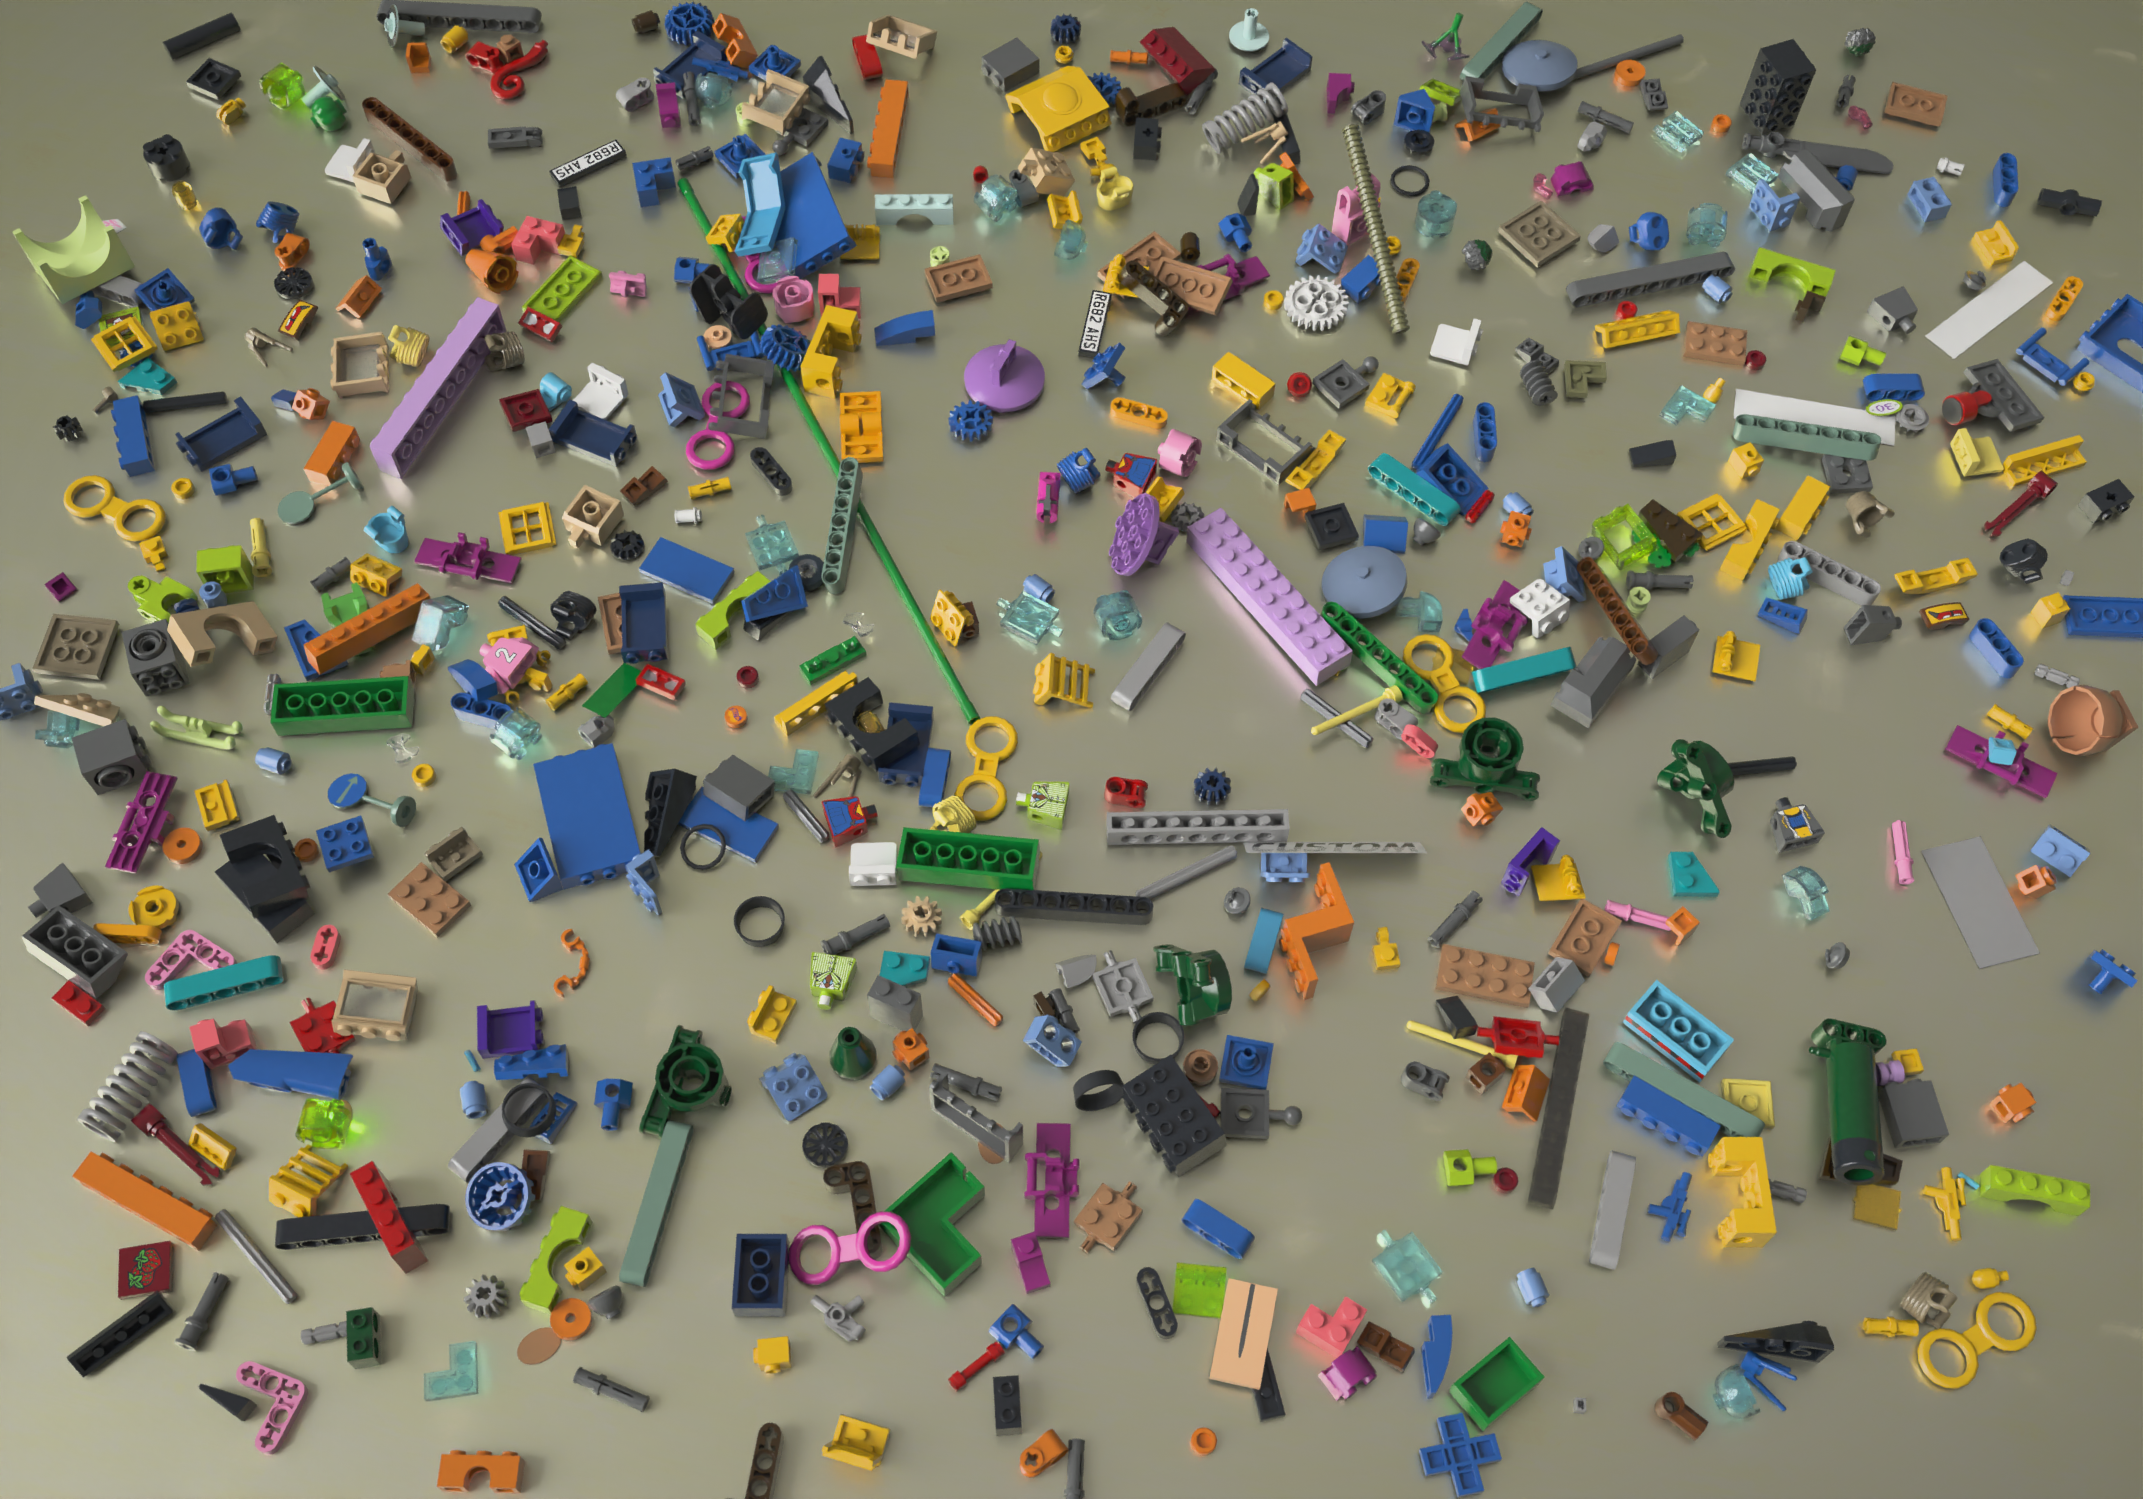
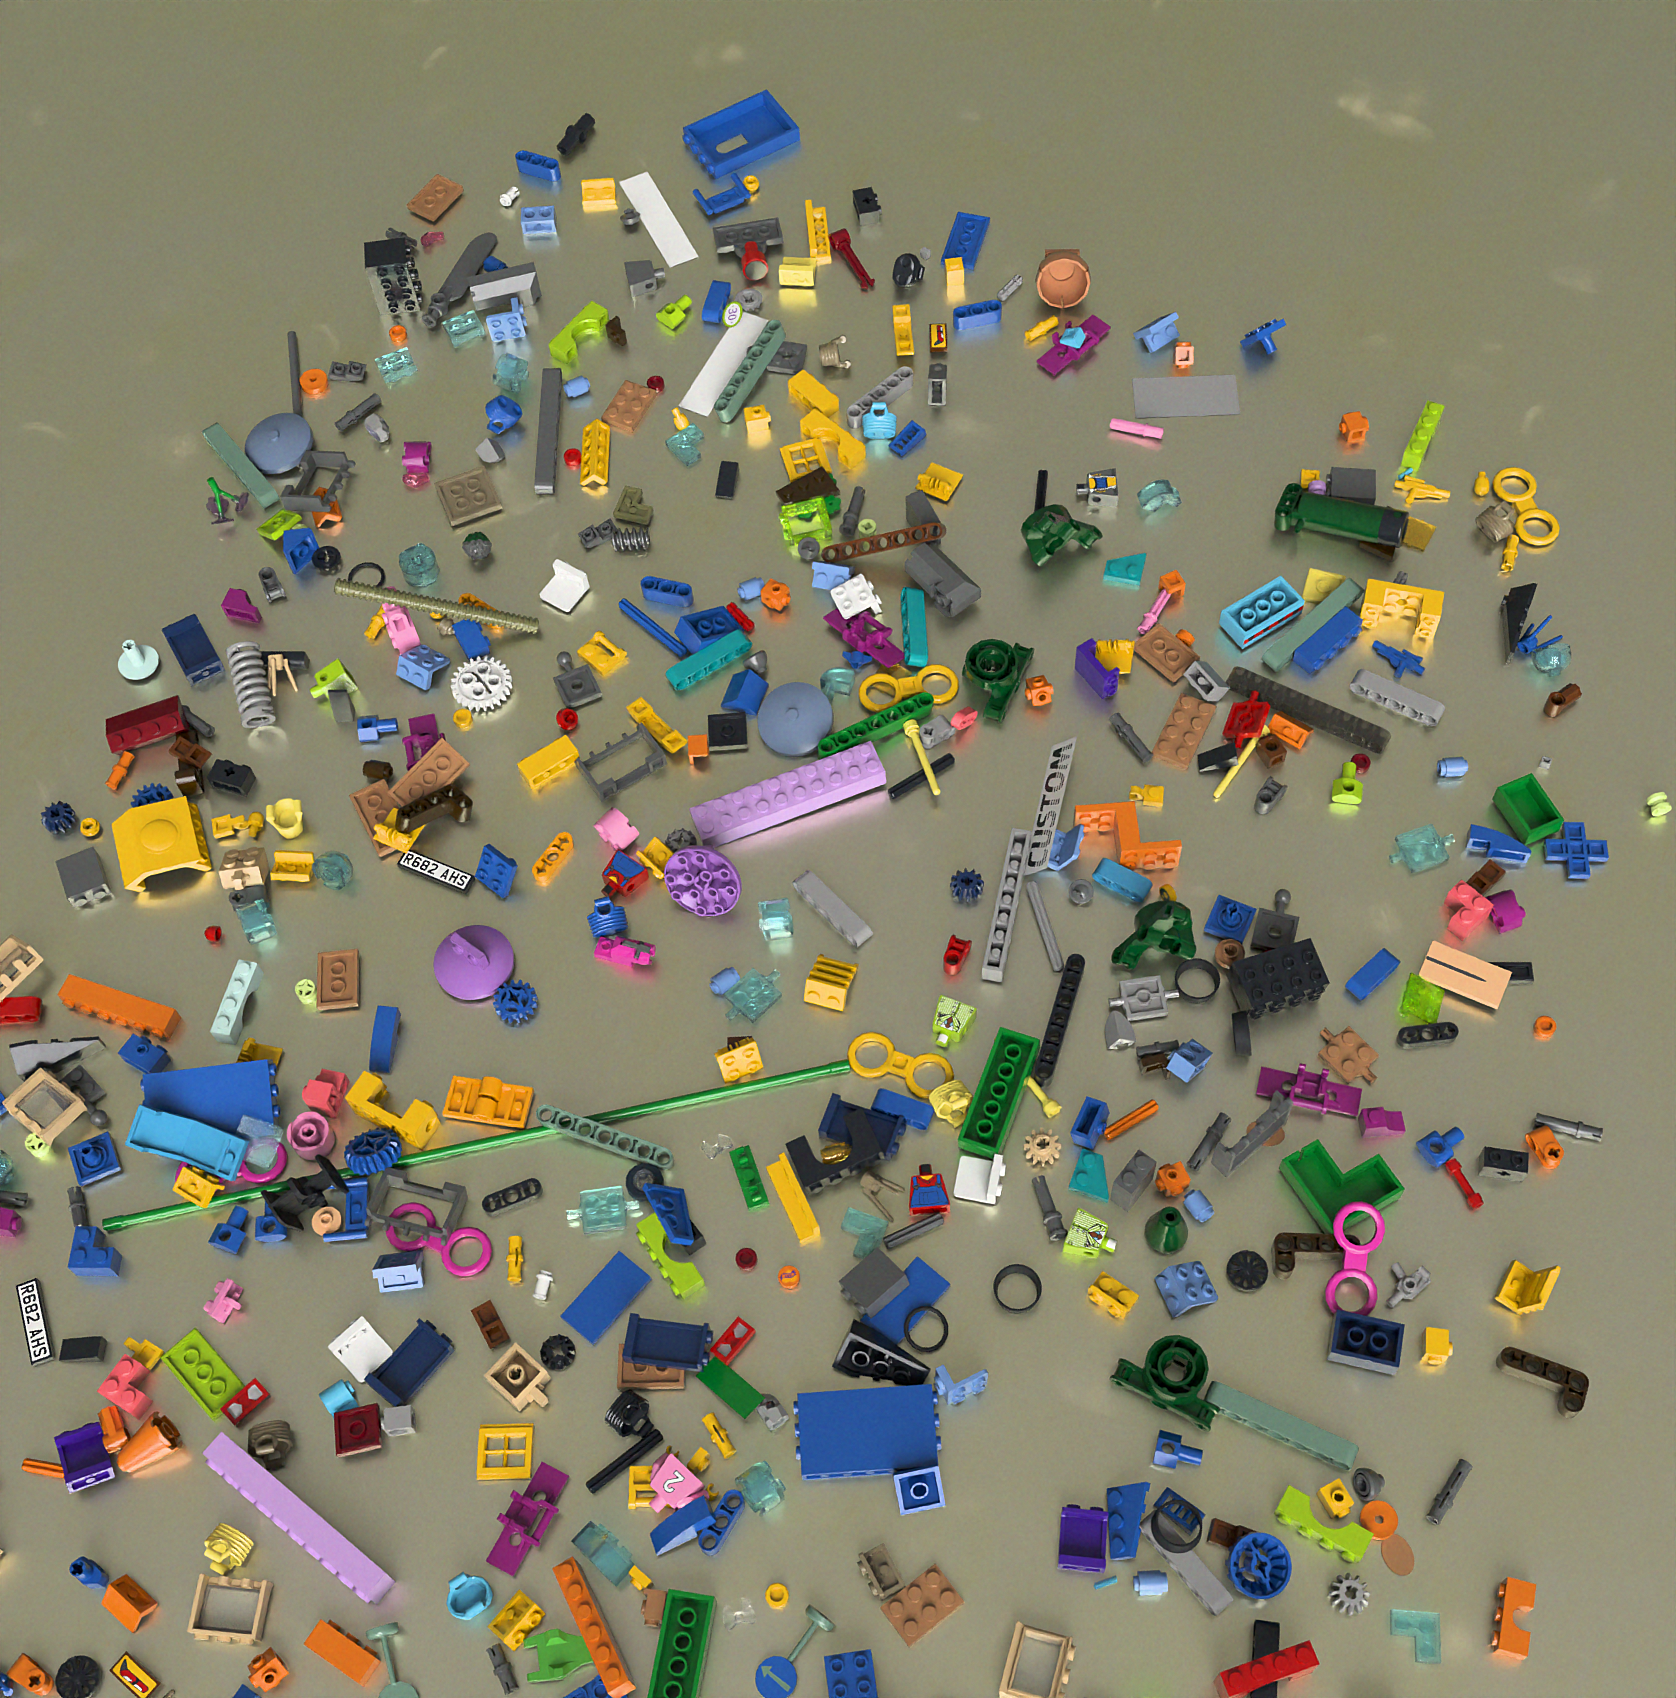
camera: 70 degrees left, 0 degrees up
orange piece [554,929,590,998] -> none
dark grey piece [972,916,1022,950] -> none
orange plate [1279,152,1314,201] -> none
dark grey hat [1825,942,1850,969] -> none
dark grey piece [1844,28,1876,56] -> none
light orange beam [2046,276,2083,321] -> none
none -> reddish brown slope [169,736,212,769]

